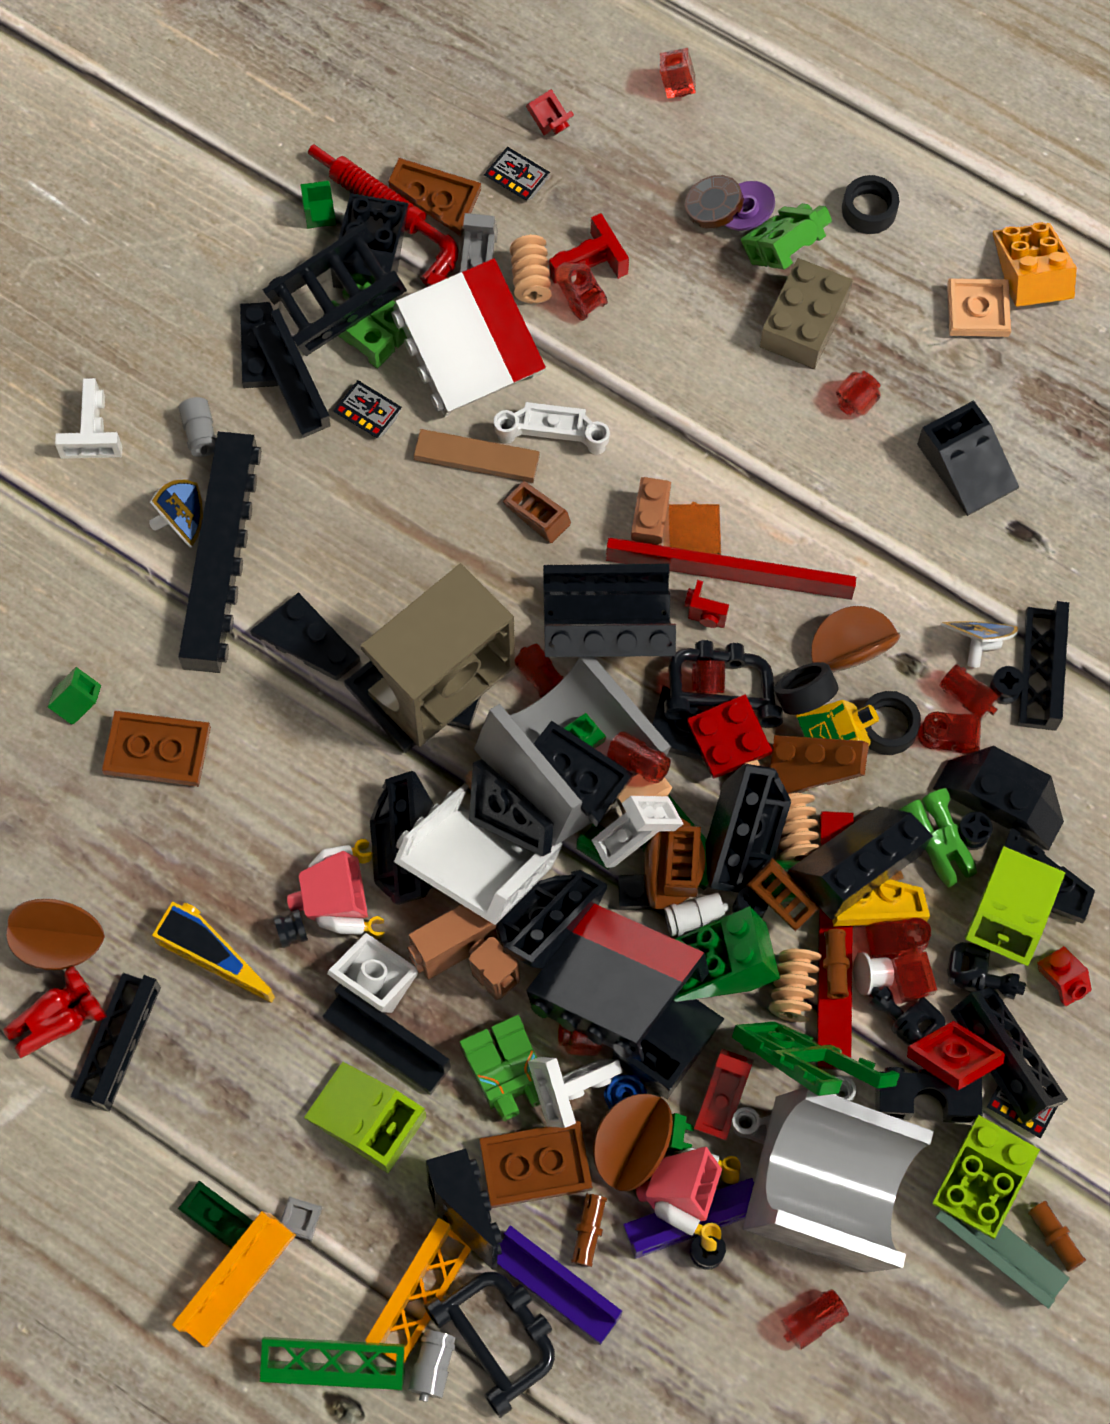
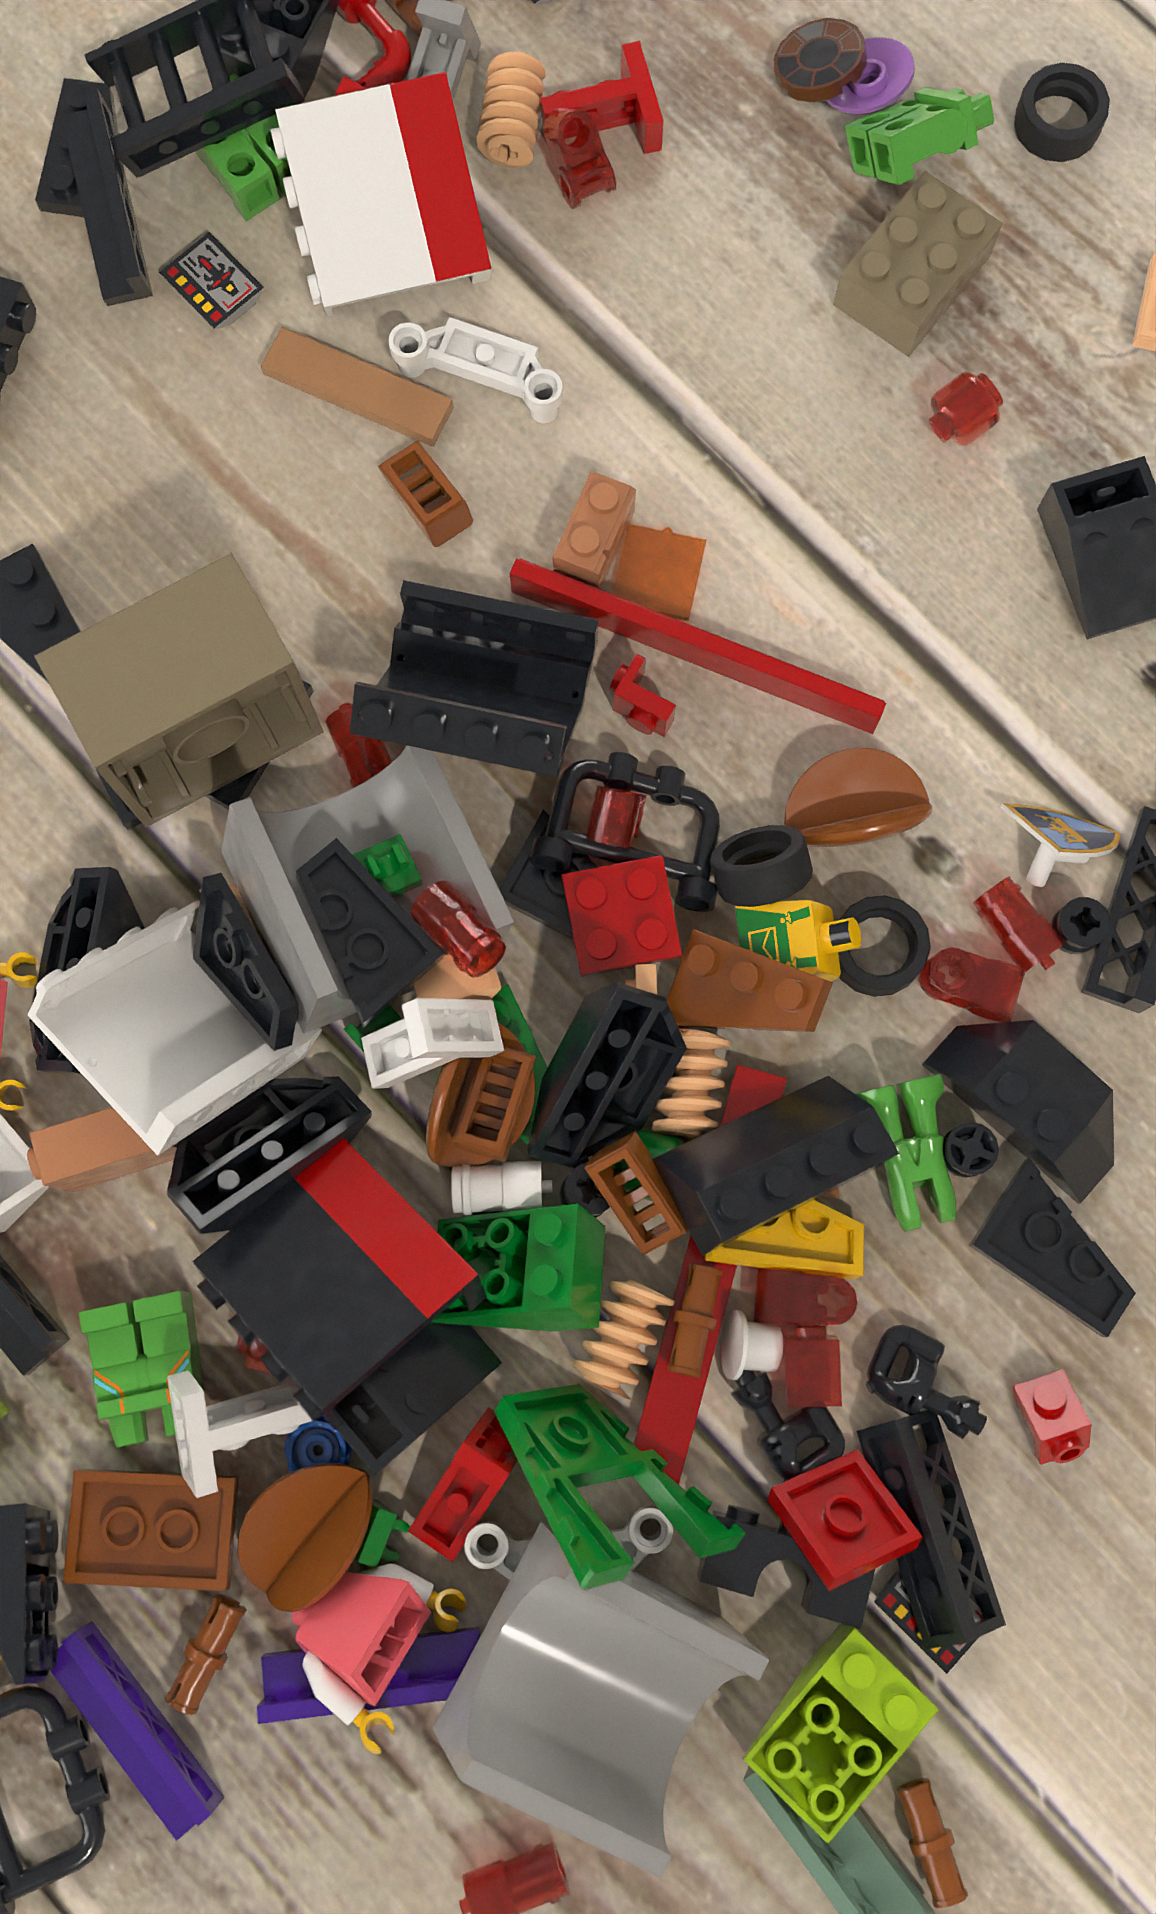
camera: 15 degrees right, 10 degrees up
nougat brick [469,937,520,1000] -> none
black plate [618,874,652,910] -> none
black wheel [690,1235,726,1270] -> none
lime slope [964,846,1066,966] -> none

